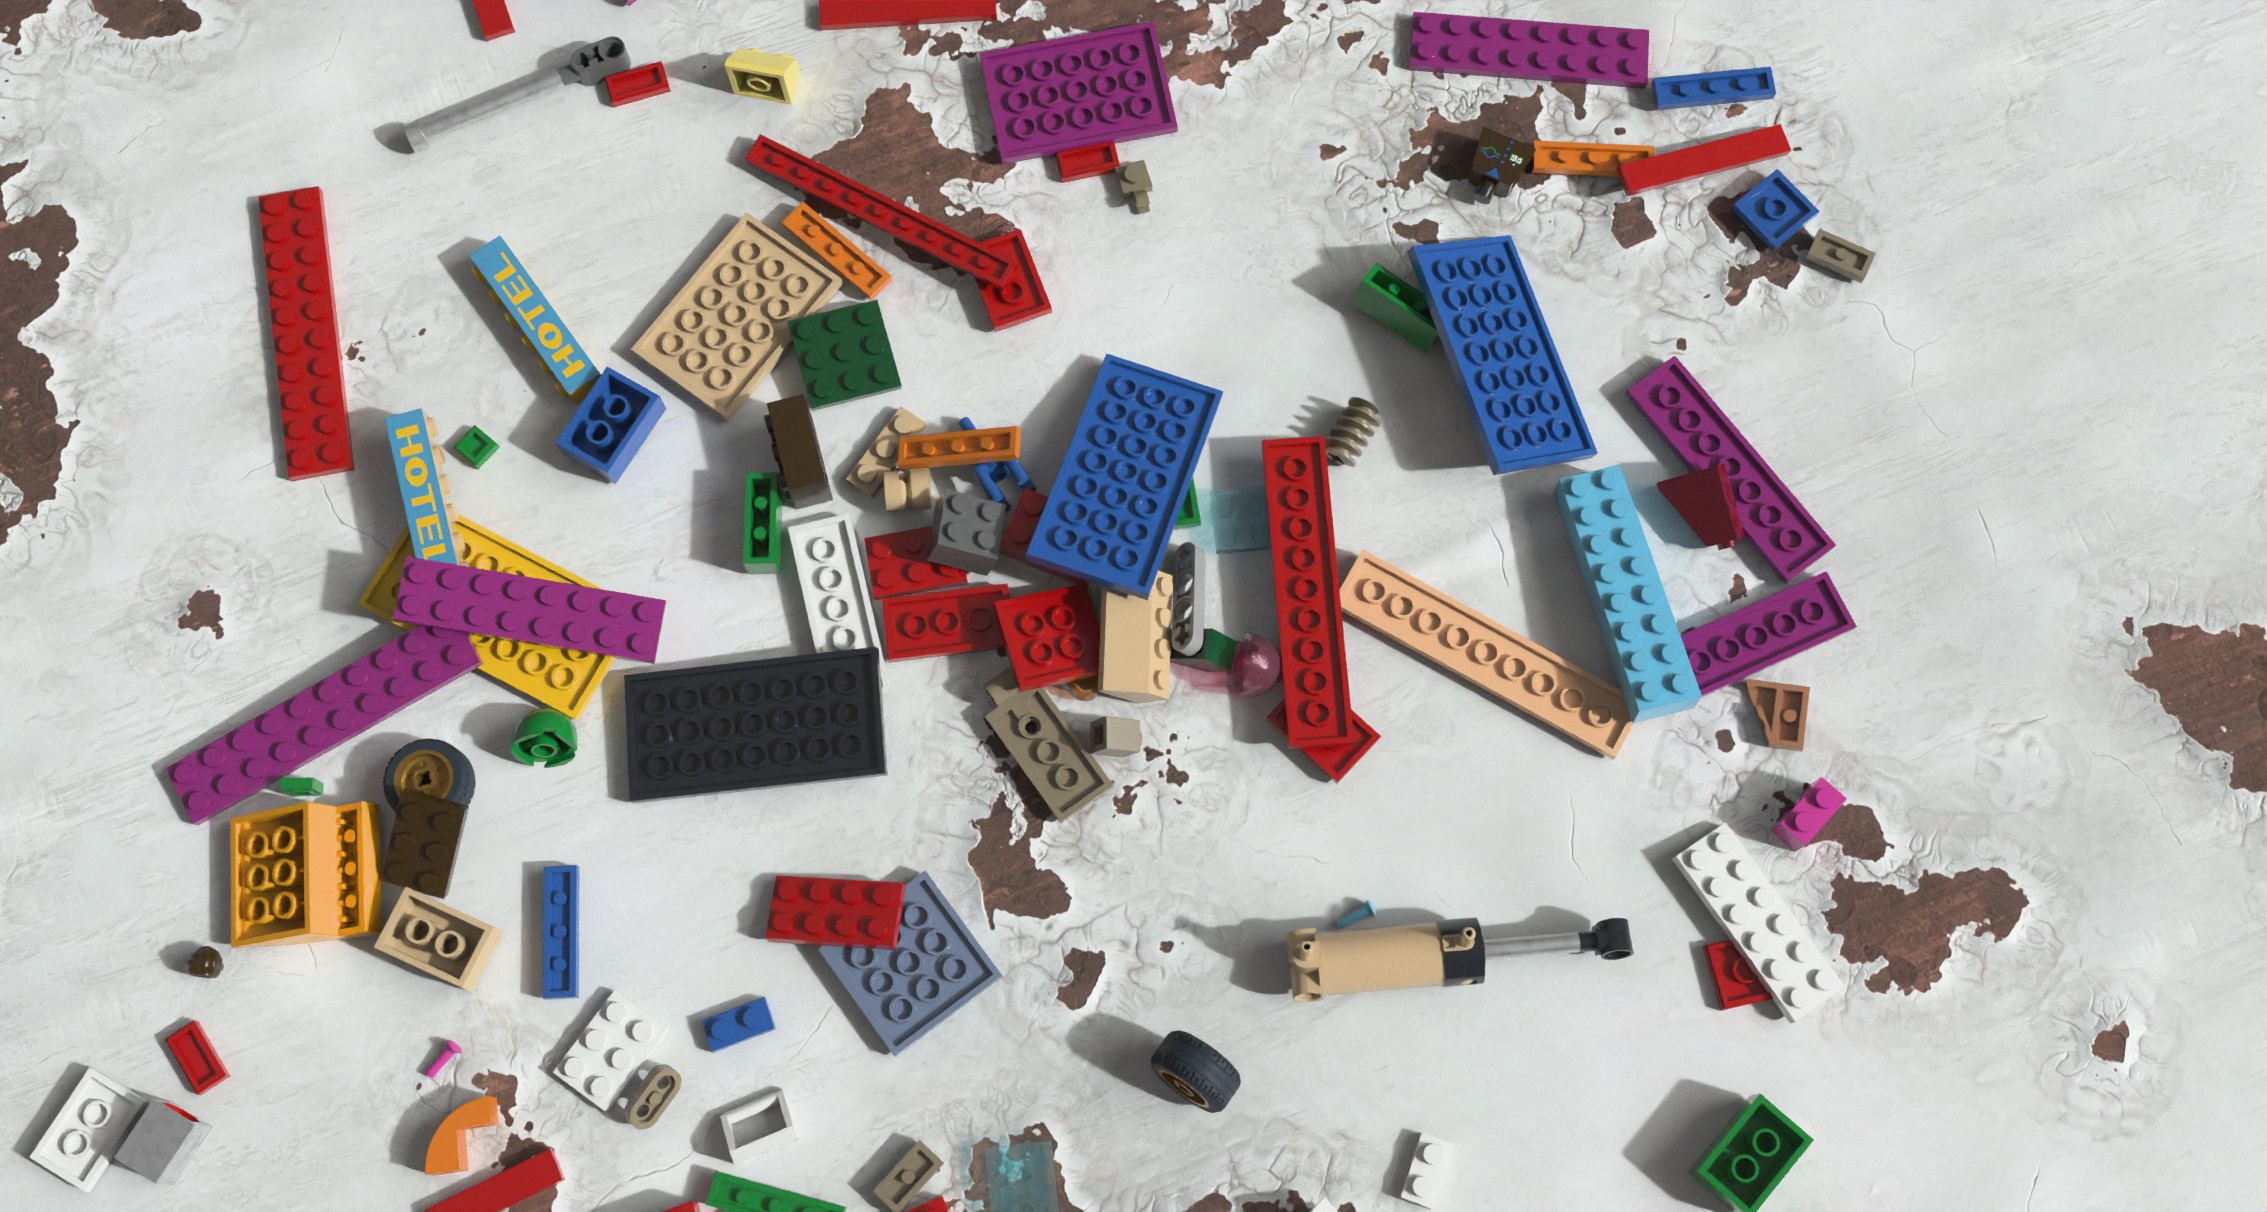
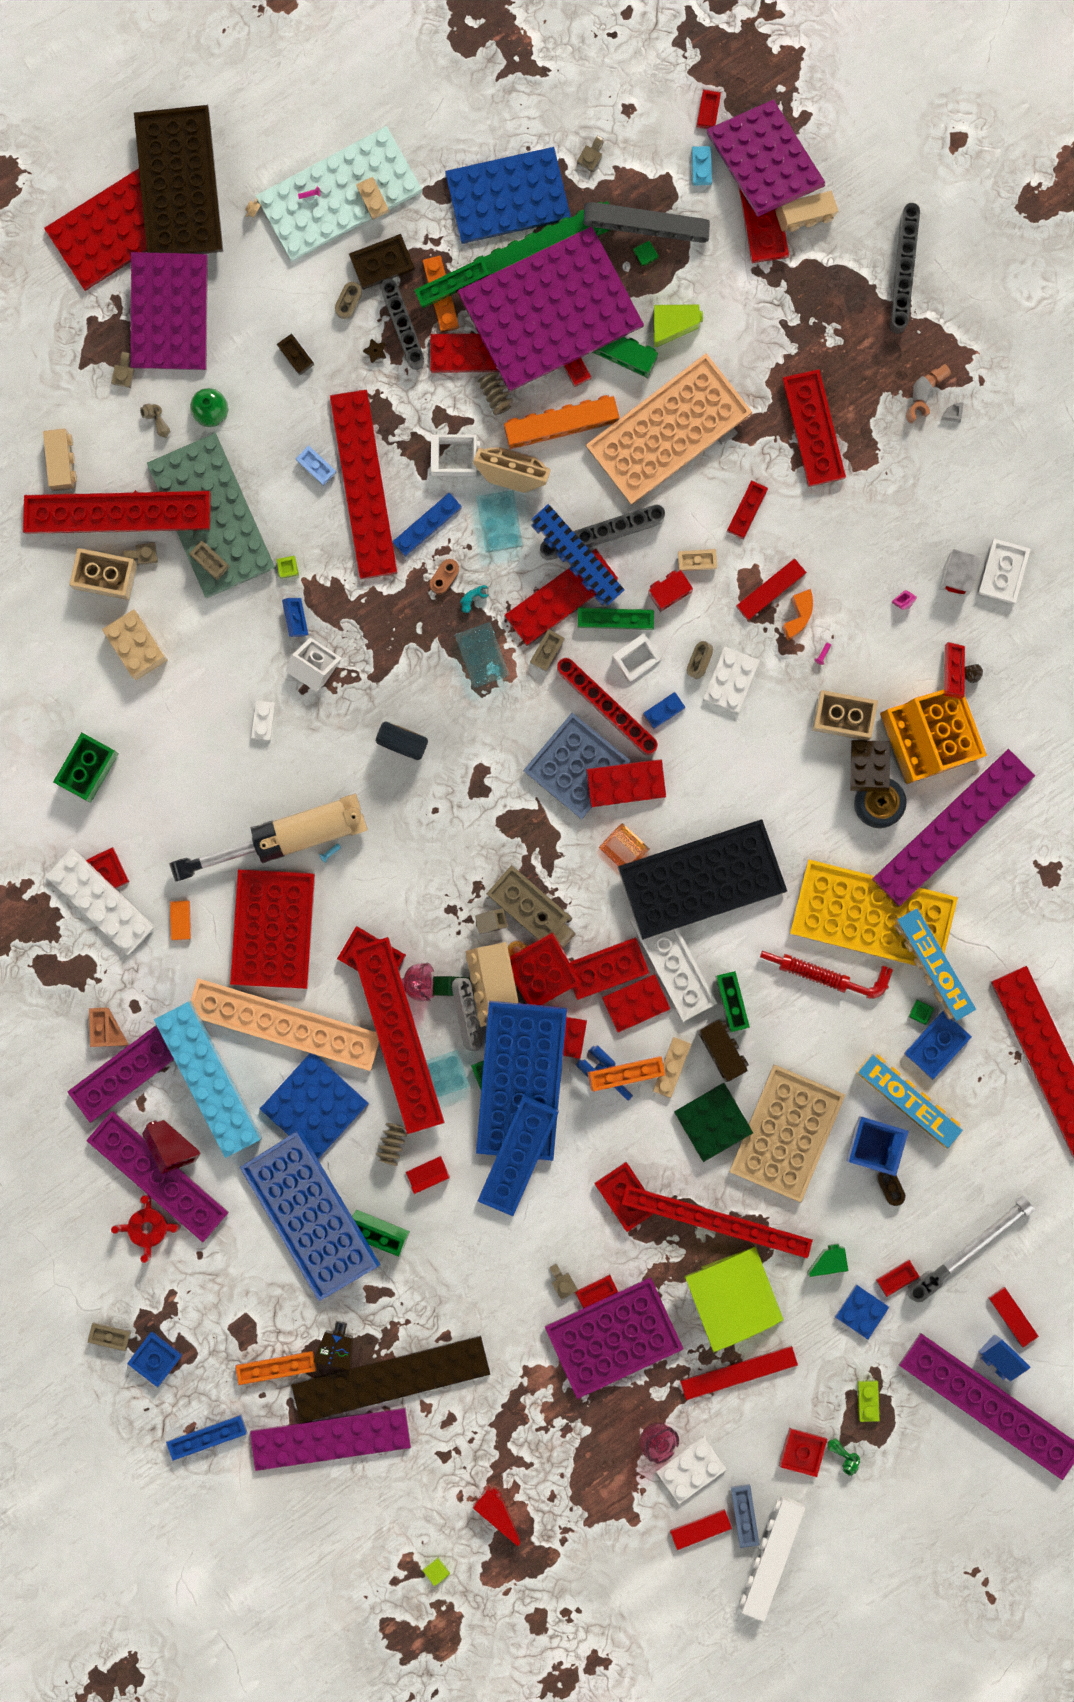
camera: 170 degrees right, 10 degrees up
red tile [165,1020,230,1095] -> none
green tile [279,777,324,797] -> none
magenta plate [393,556,666,664] -> none
green cylinder [511,707,577,768] -> none
blue plate [542,865,580,1000] -> none
blue brick [555,366,667,485] -> none
light yellow slope [724,48,800,105] -> none
orange plate [782,201,892,301] -> none
tan wheel [884,469,932,512] -> none
dark grey brick [927,489,1006,576] -> none
red tile [1616,124,1792,196] -> none
dark pink brick [1770,777,1847,852] -> none
none -> red plate [111,1195,180,1263]
none -> orange tile [170,901,191,940]
none -> red plate [230,869,315,989]
none -> blue plate [260,1053,369,1159]
none -> dark brown plate [291,1335,491,1423]
none -> red panel [406,1156,450,1194]
none -> blue plate [477,1095,559,1216]
none -> red beam [557,658,658,756]
none -> clear orange tile [599,823,650,866]
none -> lime slope [684,1246,784,1352]
none -> red piece [760,950,893,999]
none -> green slope [807,1244,849,1277]
none -> blue plate [835,1284,889,1339]
none -> blue piece [846,1116,909,1176]
none -> dark brown plate [877,1171,906,1206]
none -> dark pink slope [891,590,917,610]
none -> blue plate [904,1011,972,1080]
none -> red tile [944,642,965,699]

